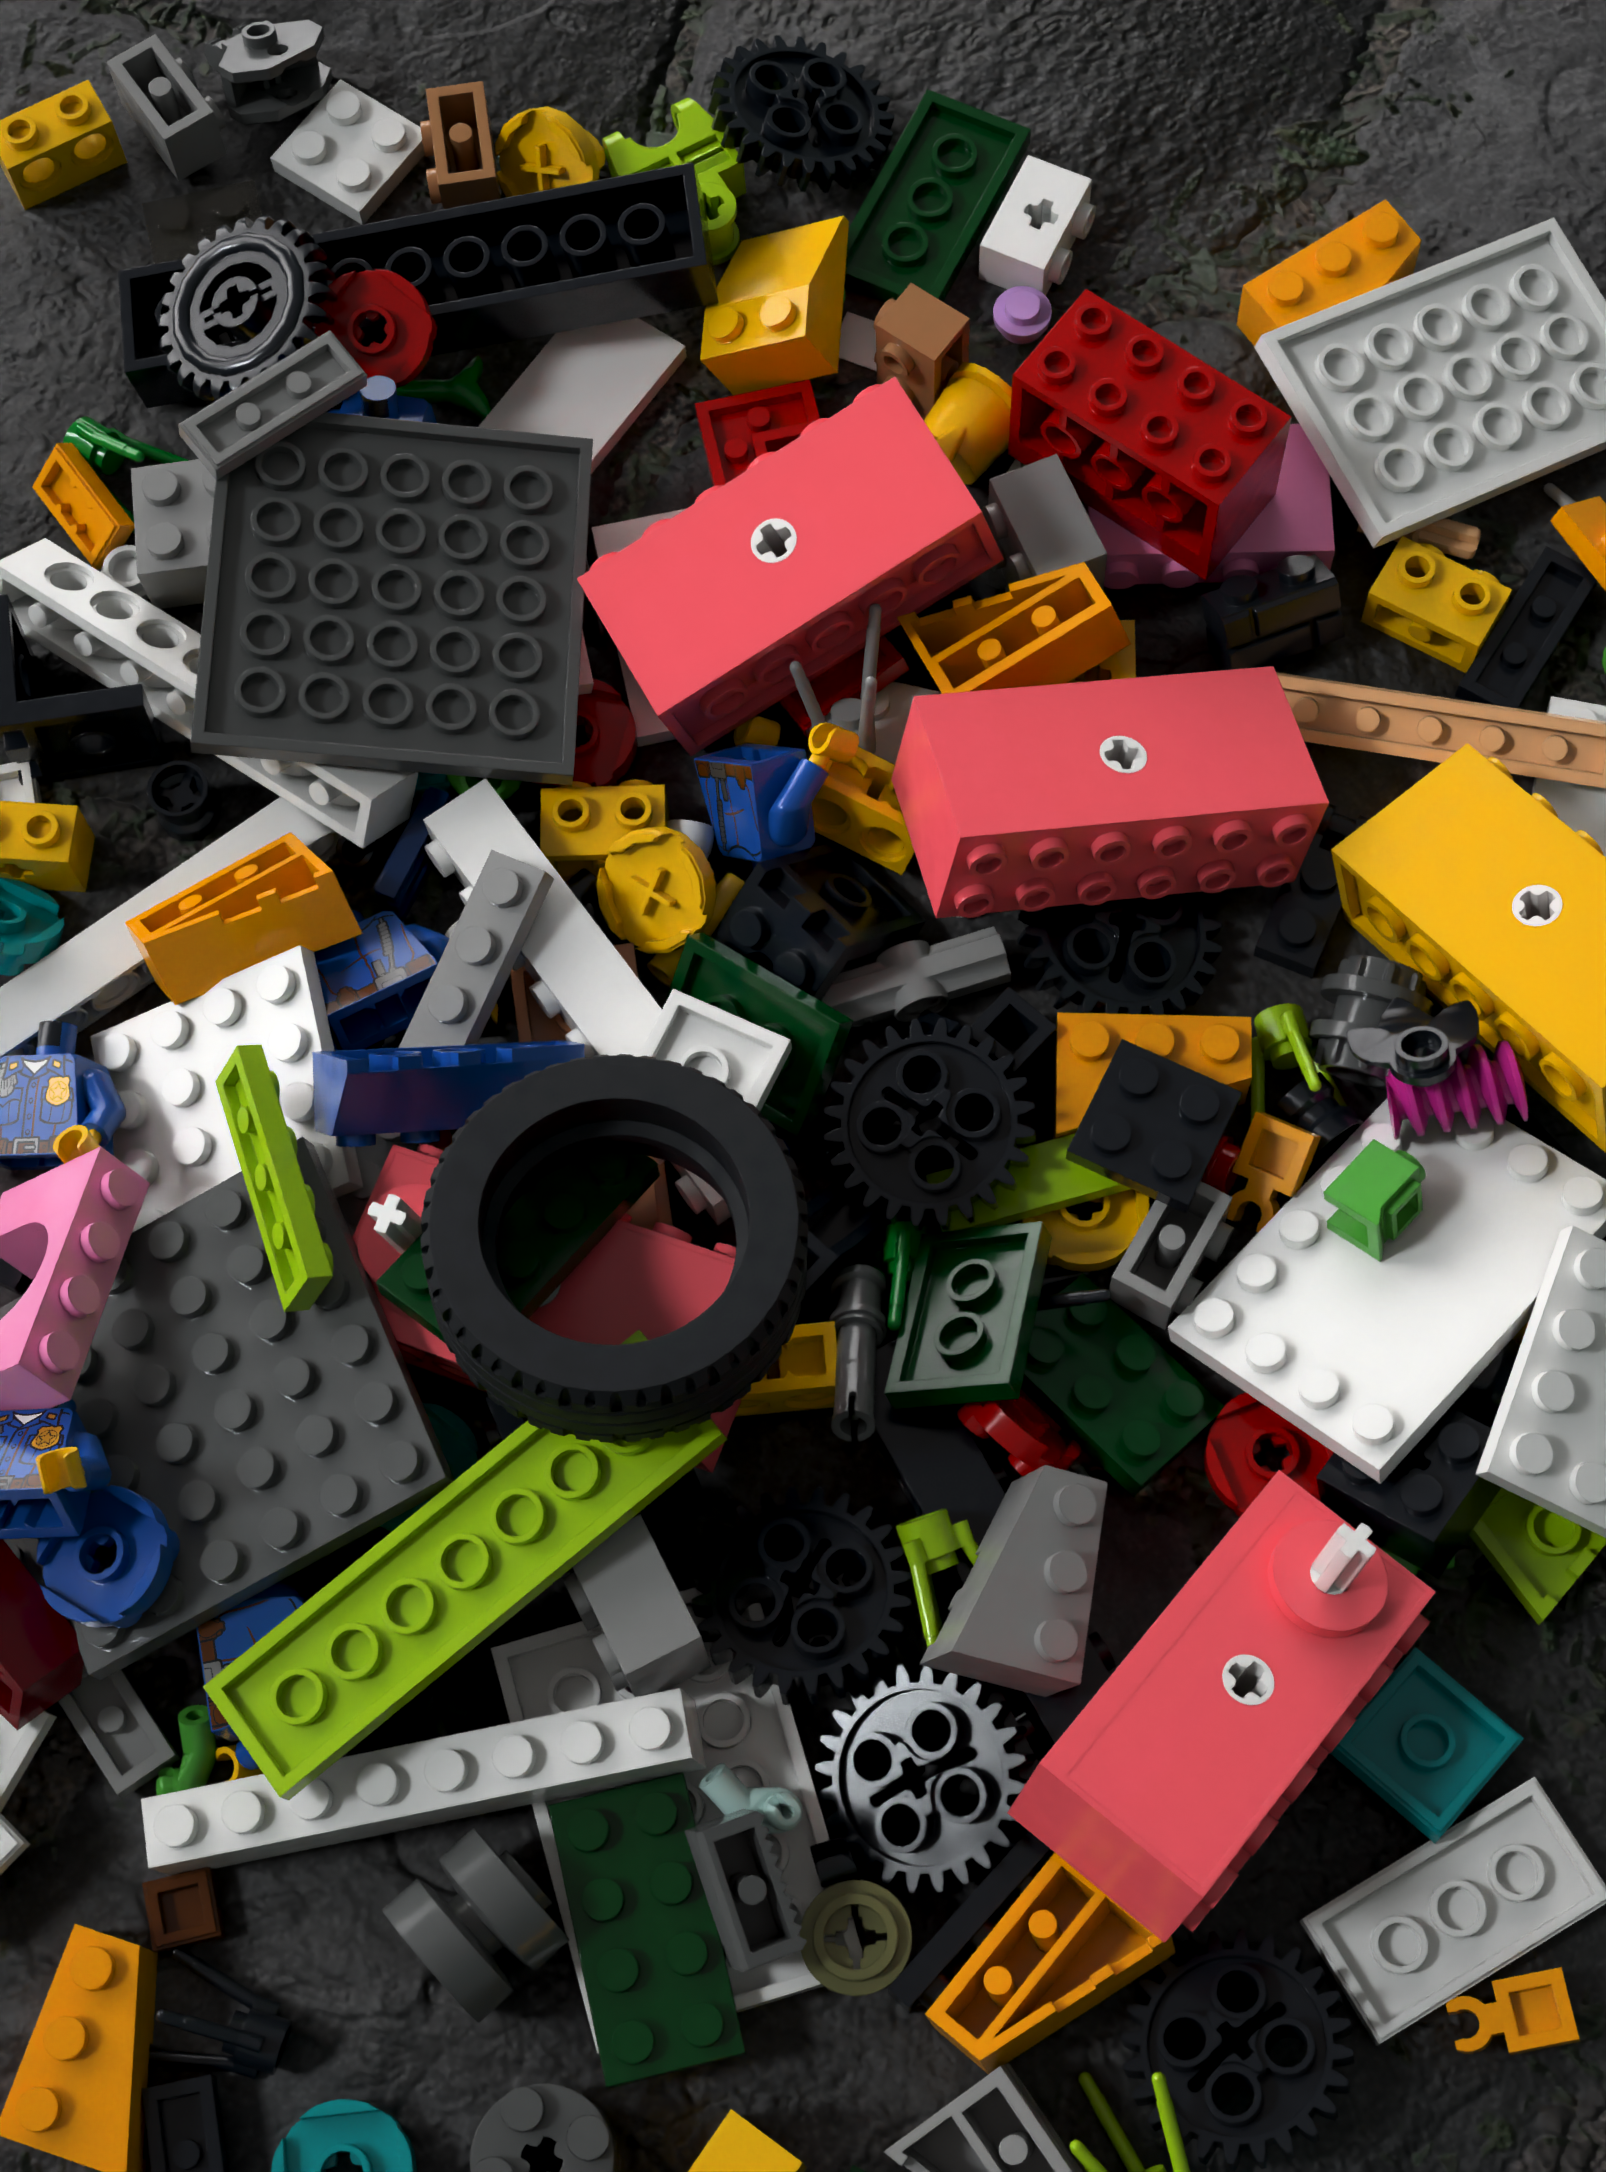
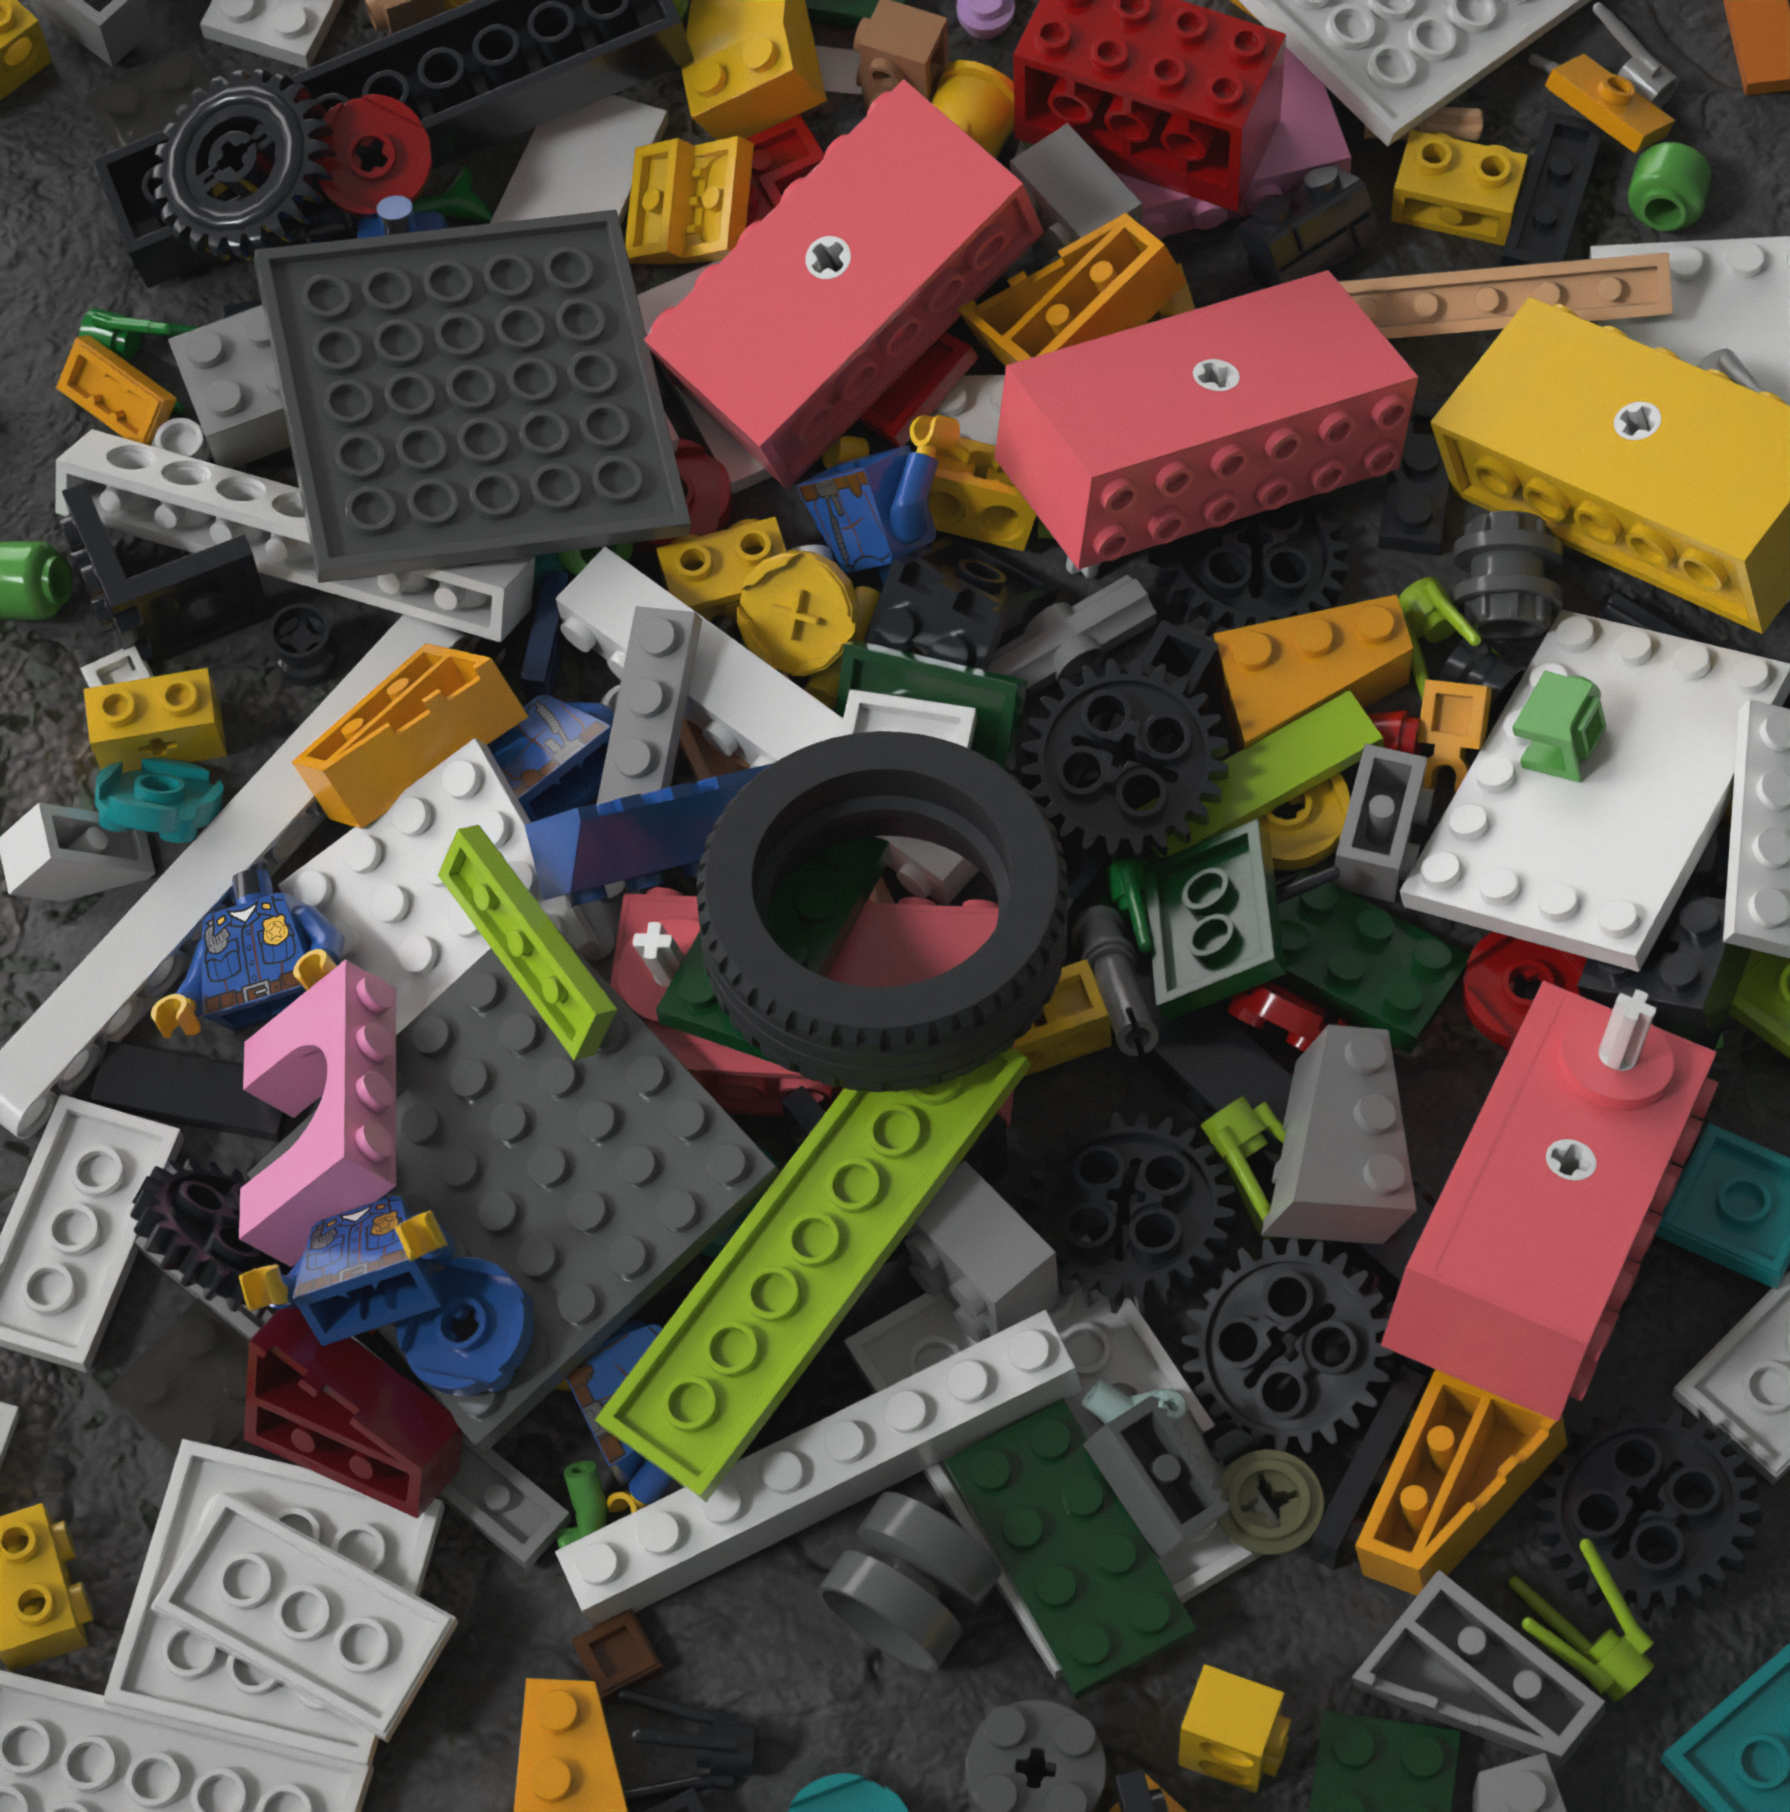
camera: 15 degrees left, 5 degrees down
light grey tile [178,330,367,481] -> none
light grey plant [789,603,882,754] -> none
black plate [1066,1039,1242,1213] -> none
black plate [1347,997,1479,1087] -> none
dark pink piece [1385,1040,1528,1140] -> none
none -> yellow slope [625,136,754,264]

